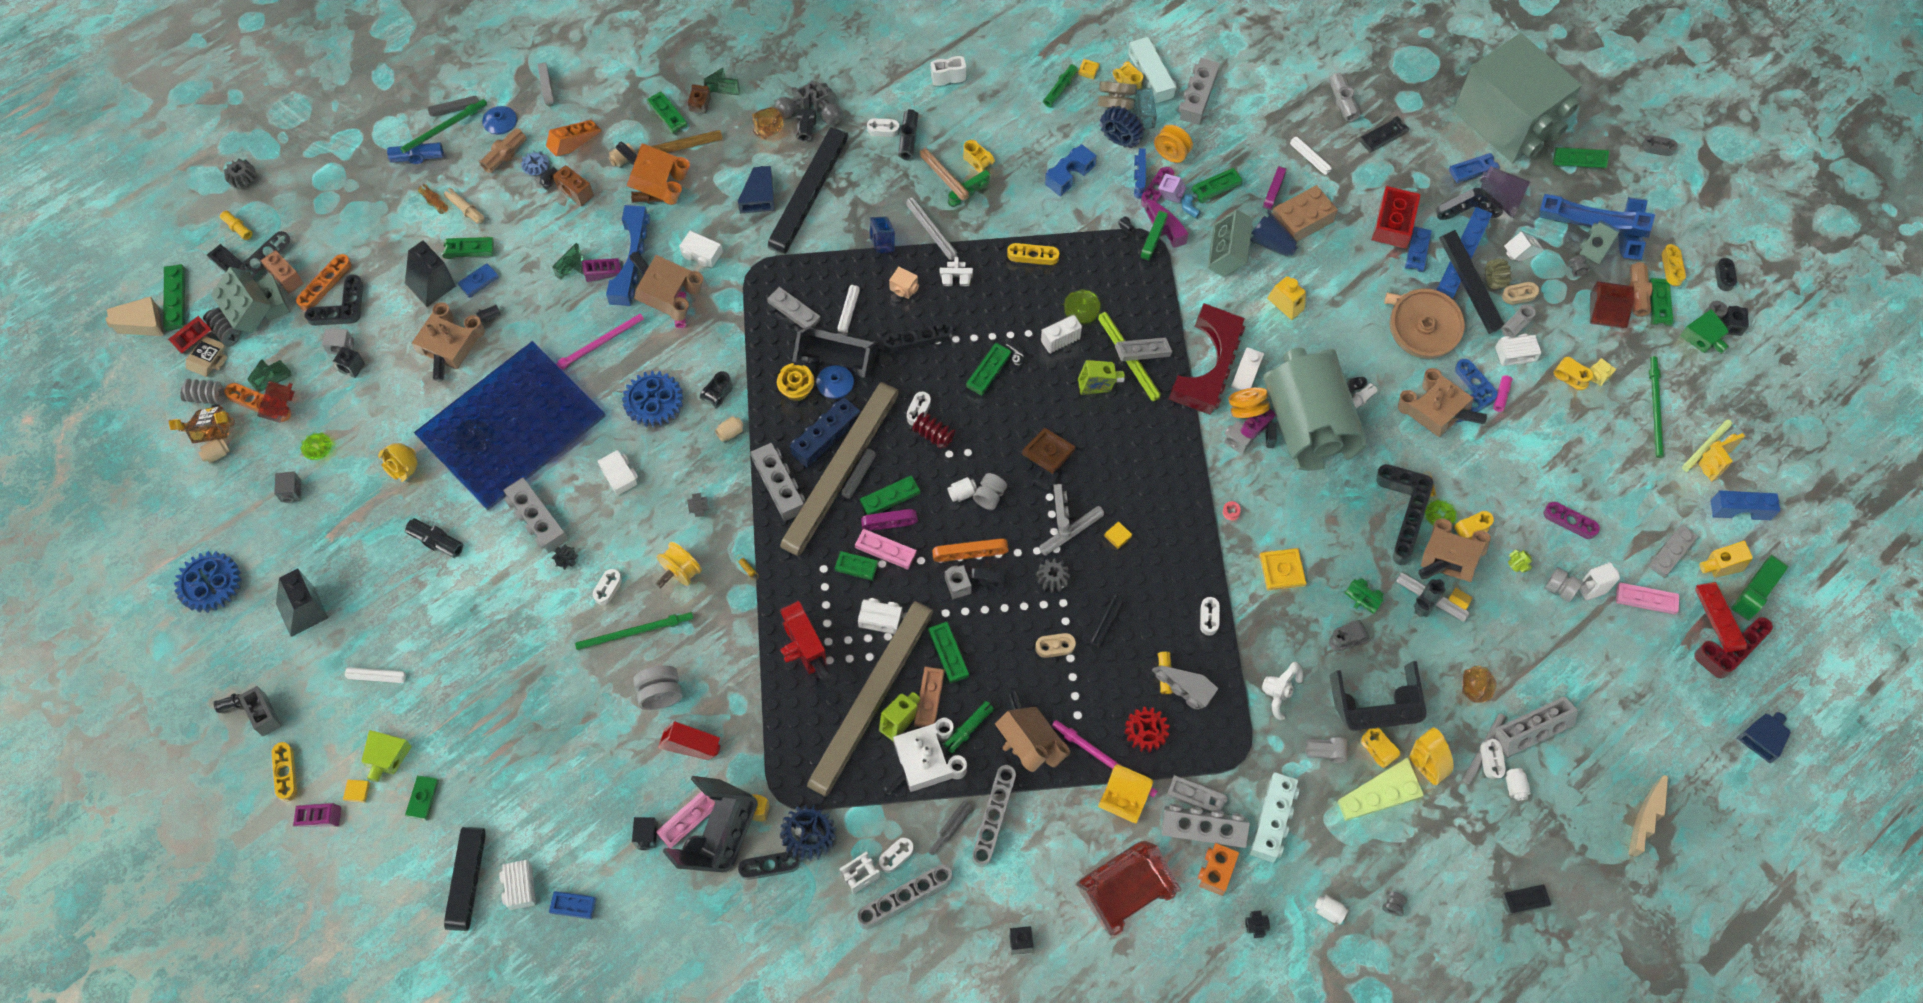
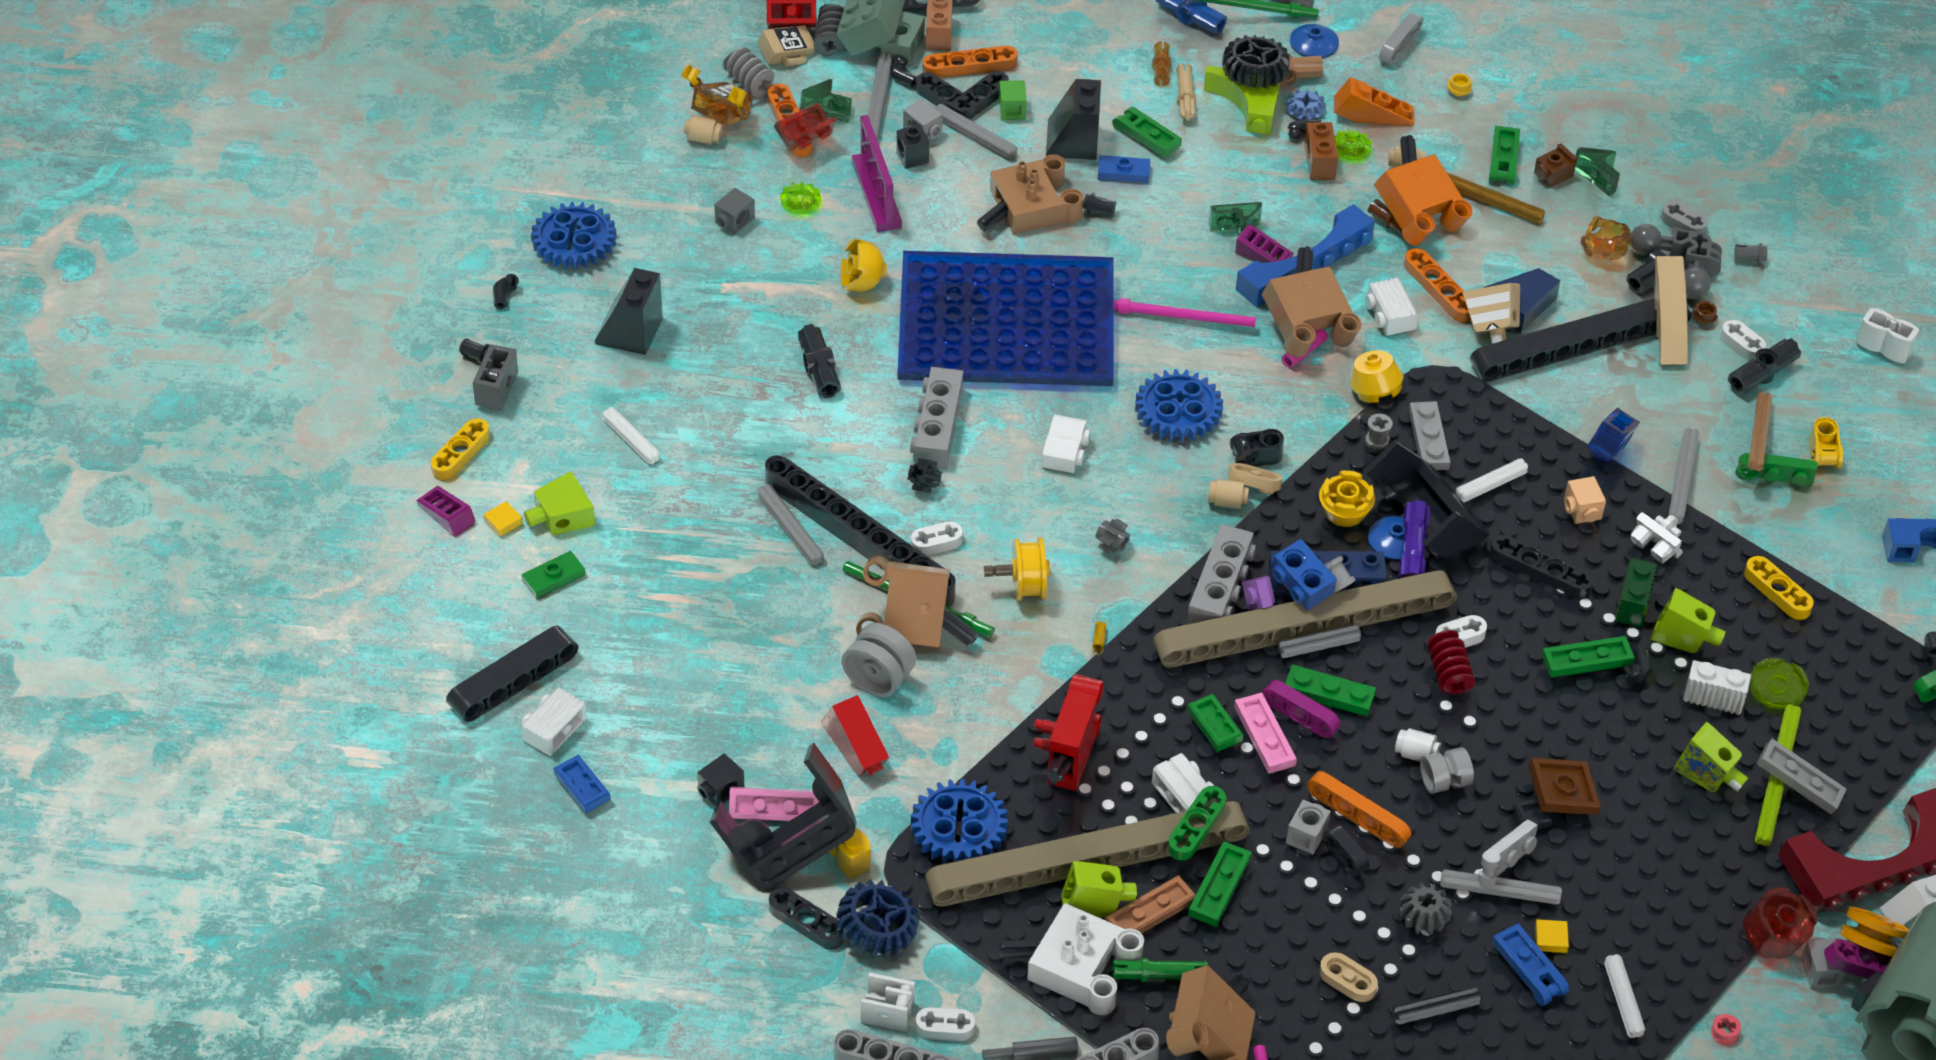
camera: 45 degrees right, 15 degrees down
none -> black arm [493,273,519,309]
none -> light grey axle [758,484,824,566]
none -> black beam [765,455,956,607]
none -> magenta fence [852,115,902,232]
none -> medium nougat piece [856,556,979,647]
none -> light grey axle [868,53,892,141]
none -> black arm [891,56,917,88]
none -> blue gear [910,779,1008,864]
none -> light grey axle [935,104,1018,159]
none -> bright green brick [999,80,1027,120]
none -> green beam [1168,786,1226,860]
none -> lime arch [1203,65,1280,135]
none -> black gear [1222,34,1290,90]
none -> tan plate [1228,463,1283,494]
none -> medium lavender bracket [1242,576,1275,610]
none -> blue brick [1271,539,1337,611]
none -> light grey bush [1324,555,1356,593]
none -> clear neon green gear [1335,128,1372,160]
none -> yellow cone [1350,350,1403,403]
none -> light grey bush [1365,414,1393,450]
none -> dark purple axle [1398,500,1430,579]
none -> orange beam [1404,248,1471,323]
none -> yellow plate [1447,73,1472,96]
none -> tan torso [1463,283,1520,344]
none -> blue plate [1492,923,1569,1006]
none -> white axle [1604,954,1645,1038]
none -> dark green brick [1615,558,1658,627]
none -> lime torso [1650,588,1726,653]
none -> tan slope [1655,256,1688,365]
none -> light grey beam [1661,201,1708,233]
none -> reddish brown plate [1692,301,1718,325]
none -> dark grey pin [1734,243,1767,264]
none -> clear red brick [1743,887,1817,959]

